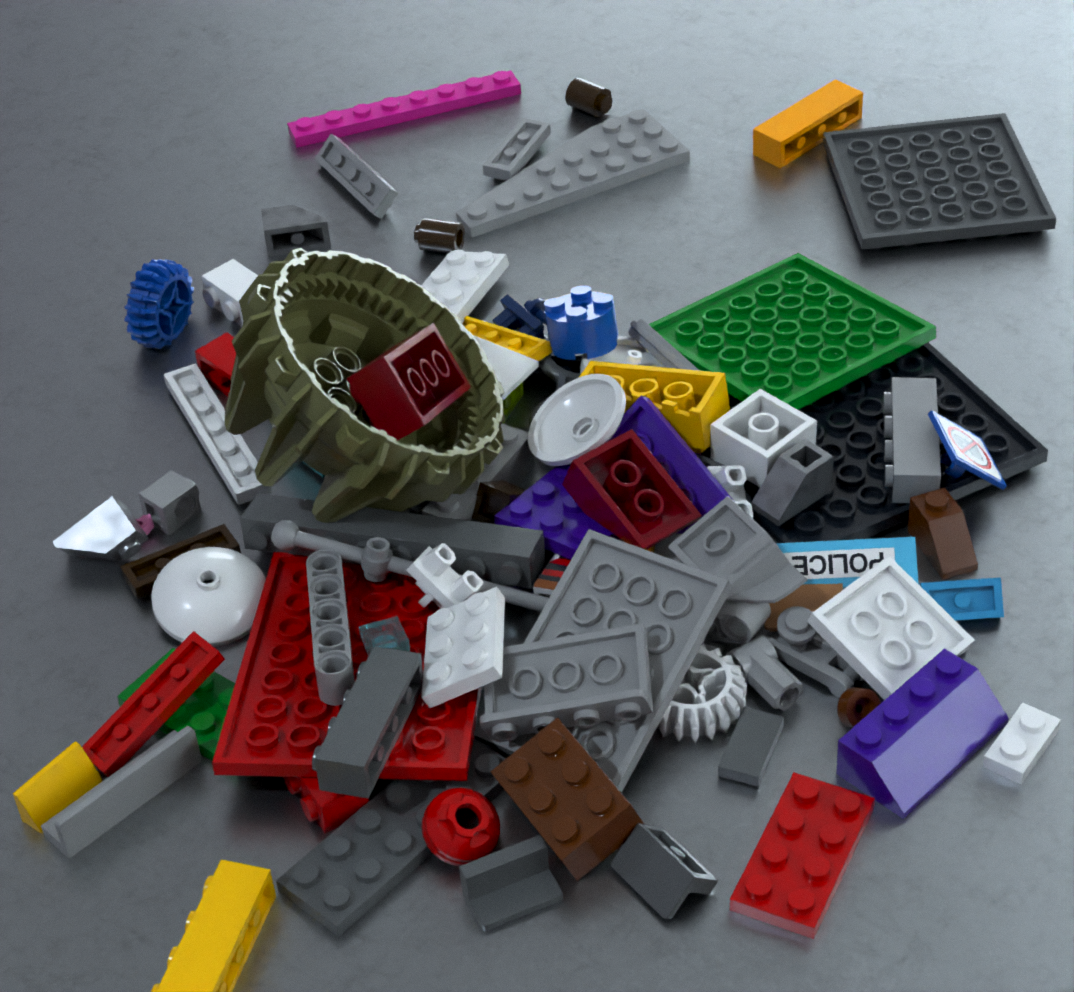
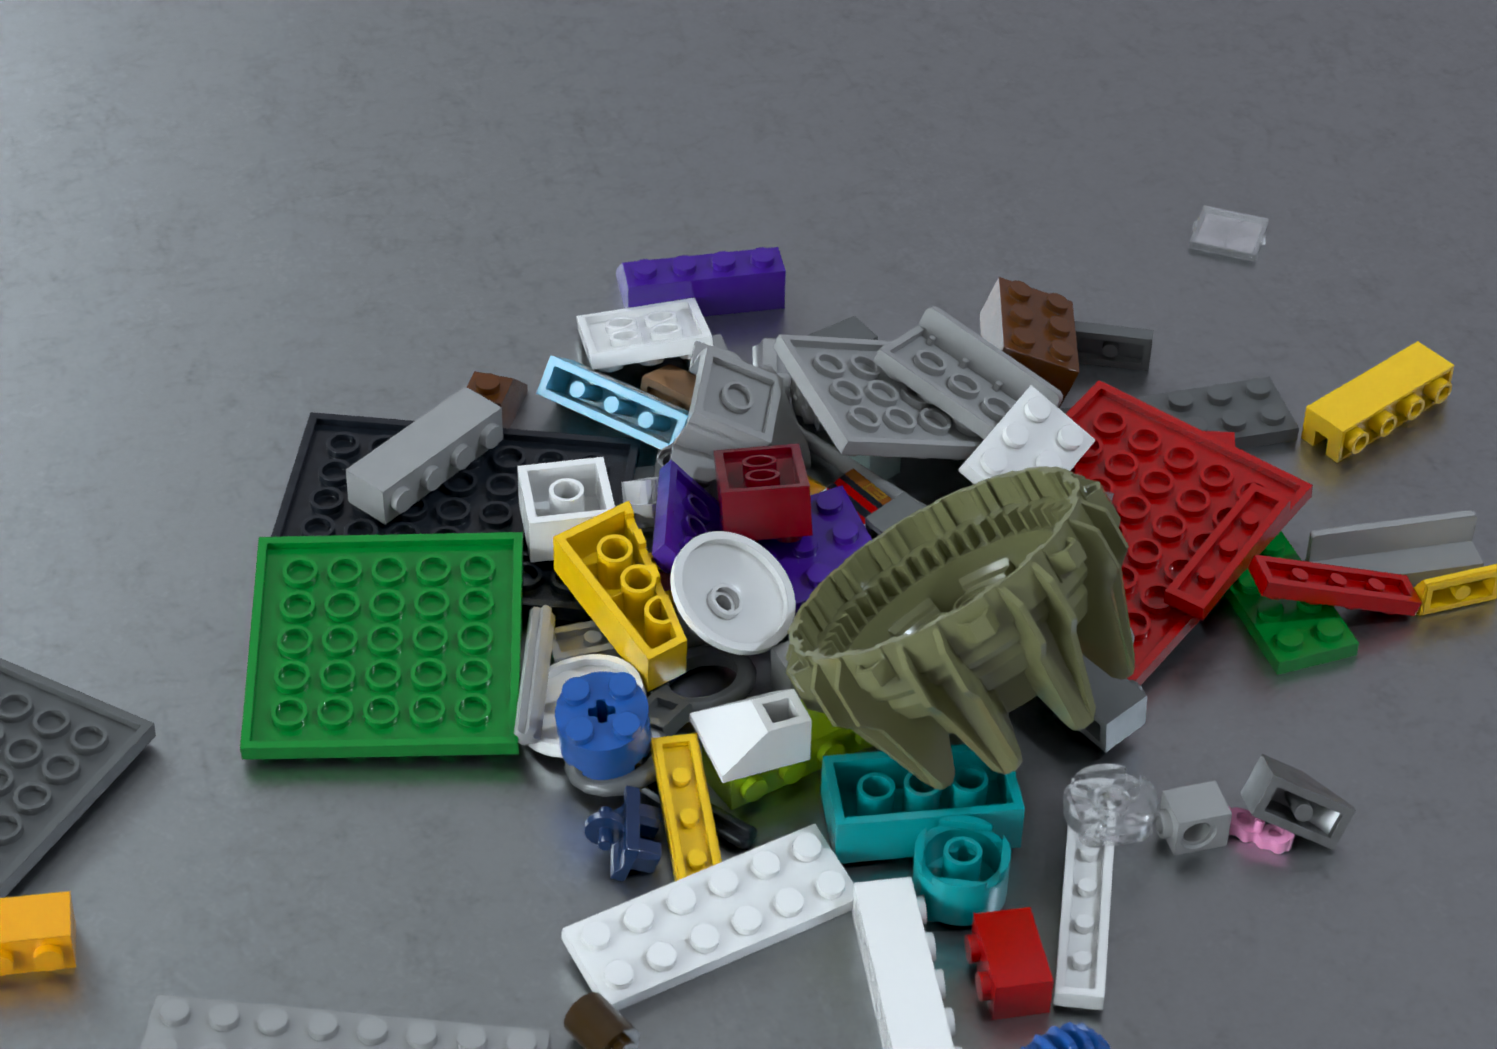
camera: 150 degrees left, 0 degrees up
dark brown plate [120,524,241,600] -> none
white dish [151,547,266,647] -> none
light grey beam [306,550,355,706] -> none
dark grey brick [312,646,423,798] -> none
dark red brick [347,323,471,441] -> none
red piece [421,787,501,866] -> none
dark grey panel [611,823,719,919] -> none
red plate [729,772,875,939] -> none
flat silver slope [751,439,834,526] -> none
reddish brown tile [837,687,881,729] -> none
dark azure panel [919,577,1004,621] -> none
piece [928,410,1007,490] -> none
white plate [983,703,1061,785] -> none
none -> clear plate [1062,764,1159,848]
none -> red plate [1164,483,1291,621]

